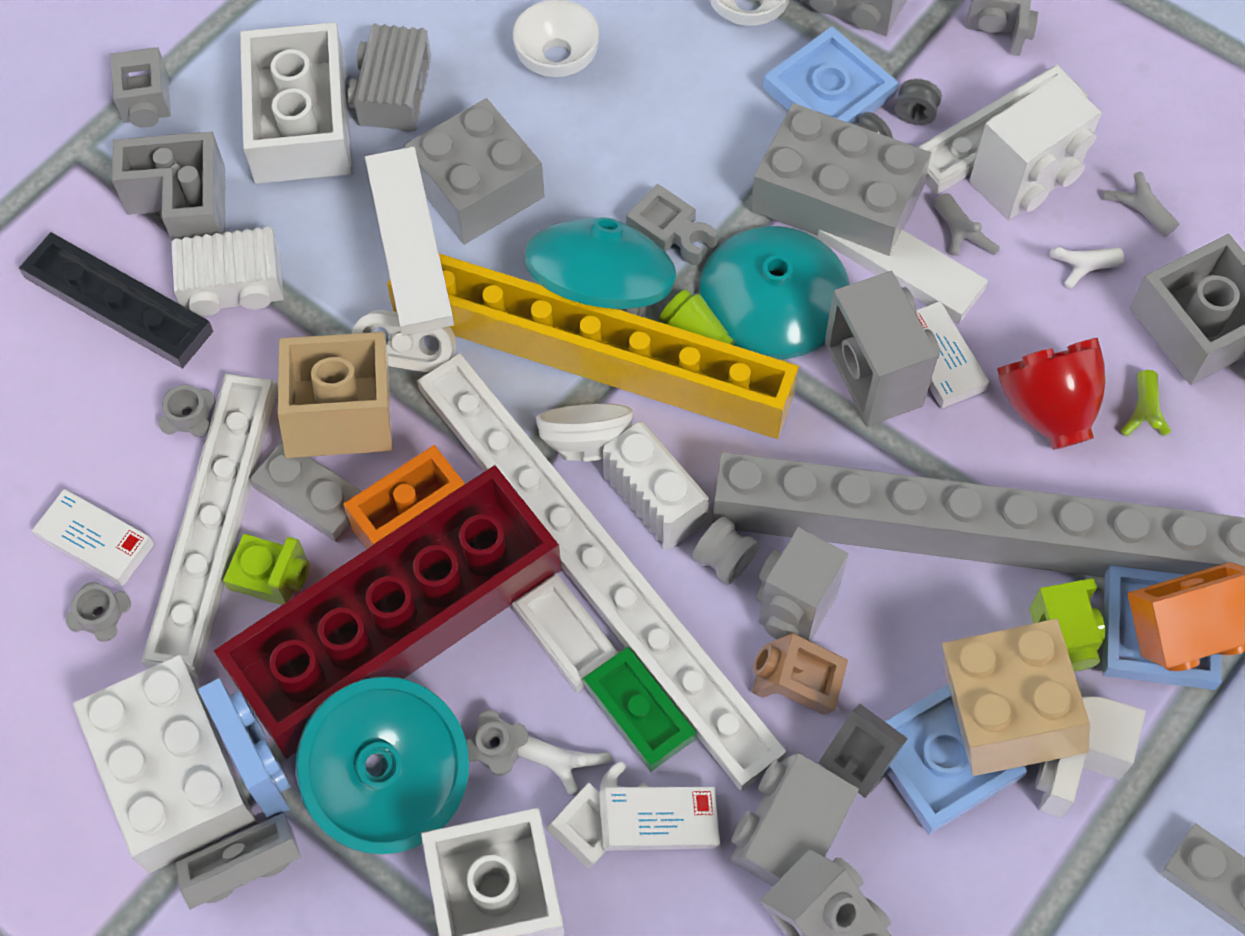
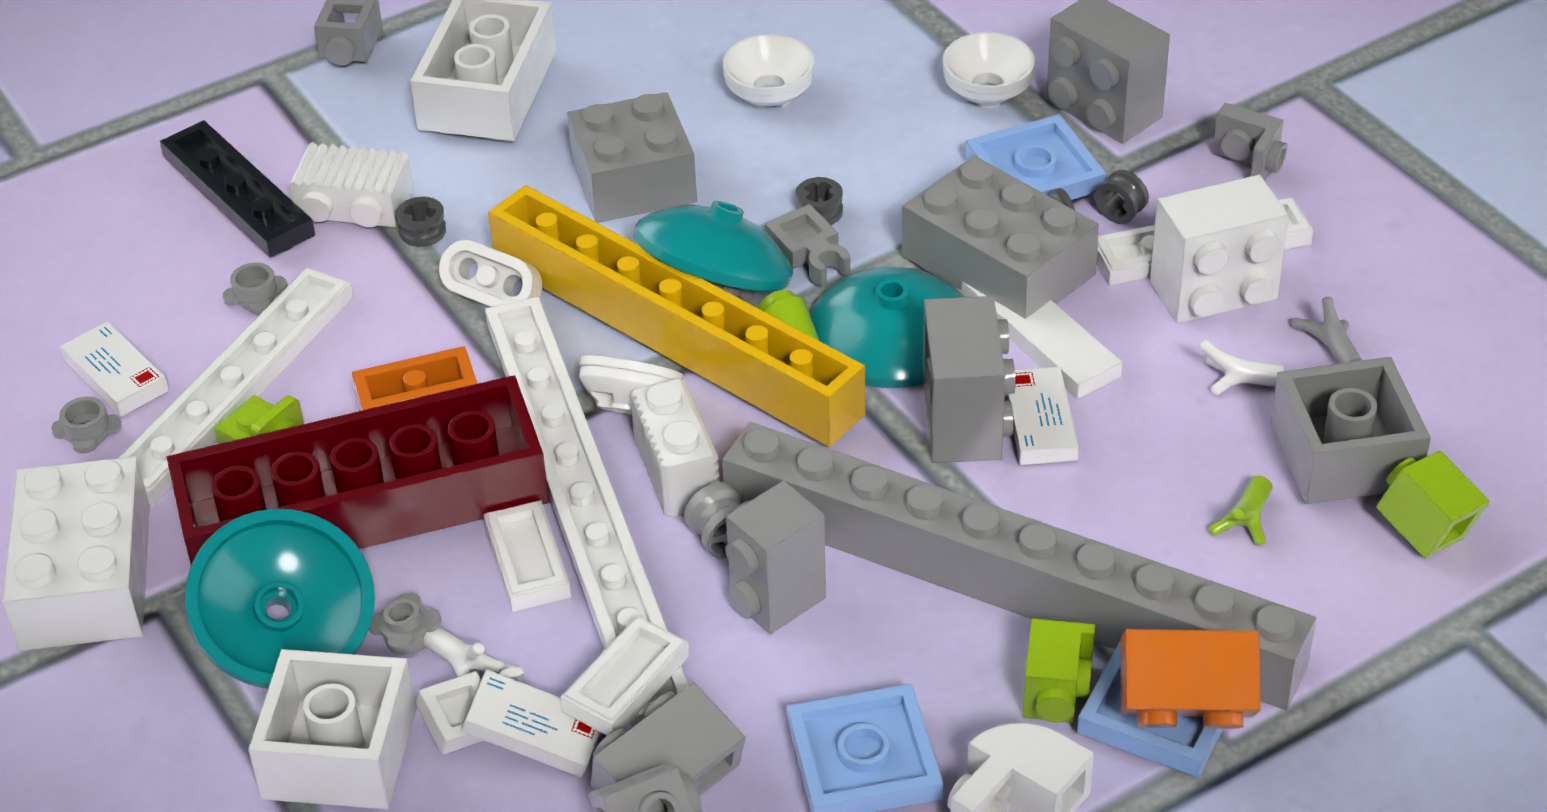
camera: 20 degrees right, 20 degrees down
light grey brick [112,131,225,241] -> none
light grey plate [176,812,301,909] -> none
light blue plate [198,678,291,819] -> none
light grey plate [250,442,362,542] -> none
tan brick [278,332,392,458] -> none
light grey brick [348,23,431,131] -> none
white tile [365,146,454,336] -> none
green plate [583,647,696,772] -> none
medium nougat bracket [752,633,848,715] -> none
flat silver bracket [818,704,908,798] -> none
light grey bar [934,193,1000,256] -> none
tan brick [942,619,1090,776] -> none
red piece [997,338,1106,450] -> none
none -> dark grey bush [396,196,446,247]
none -> white tile [560,616,689,736]
none -> dark grey bush [796,177,843,225]

